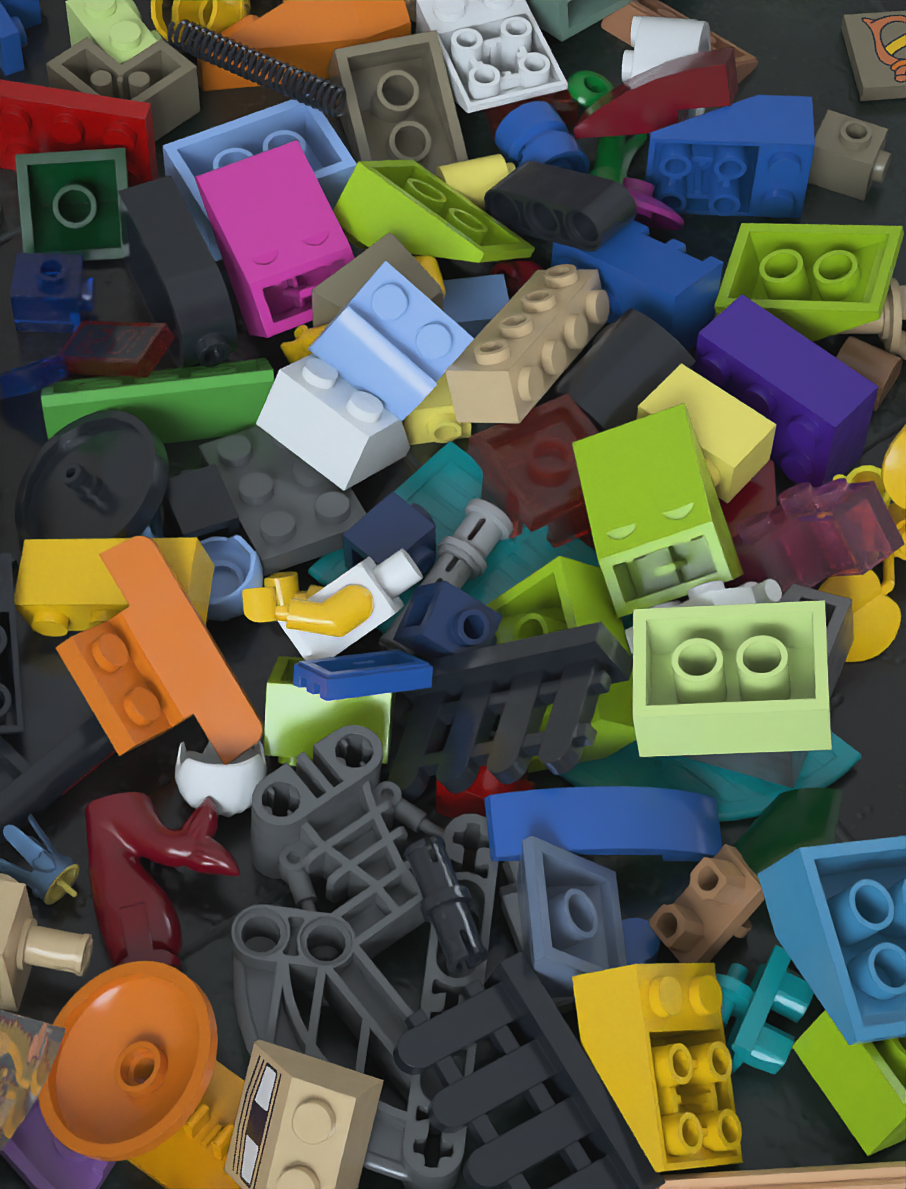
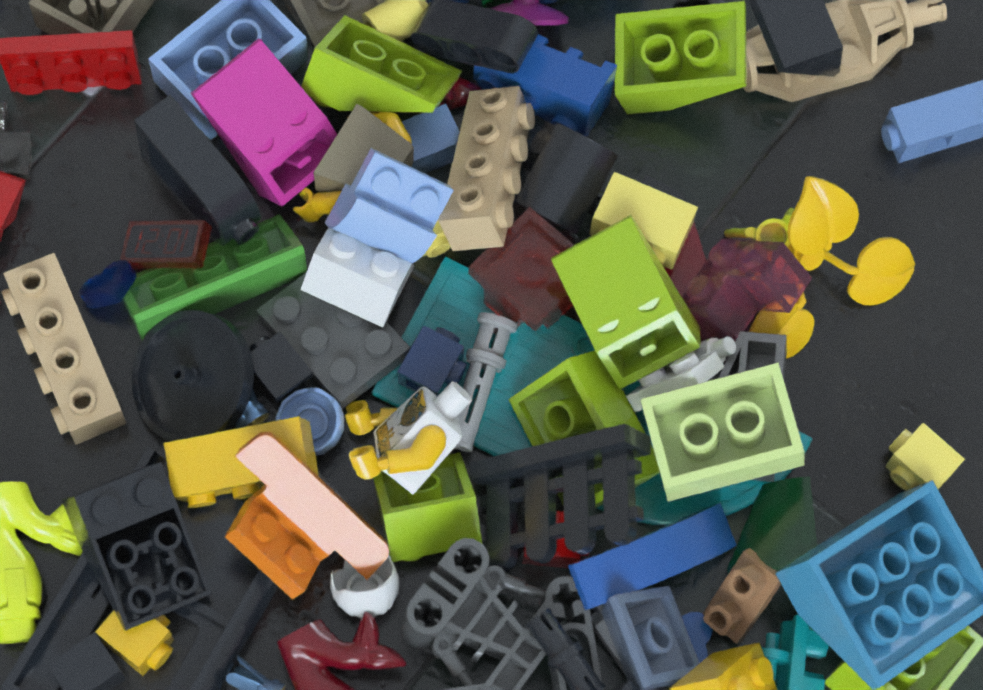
camera: 20 degrees left, 15 degrees up
clear blue brick [10,253,96,333] -> none
dark green slope [15,148,130,264] -> none
blue tile [293,649,433,701] -> none
dark blue brick [393,581,503,660] -> none
dark purple brick [693,294,878,496] -> none
medium nougat brick [836,336,903,411] -> none

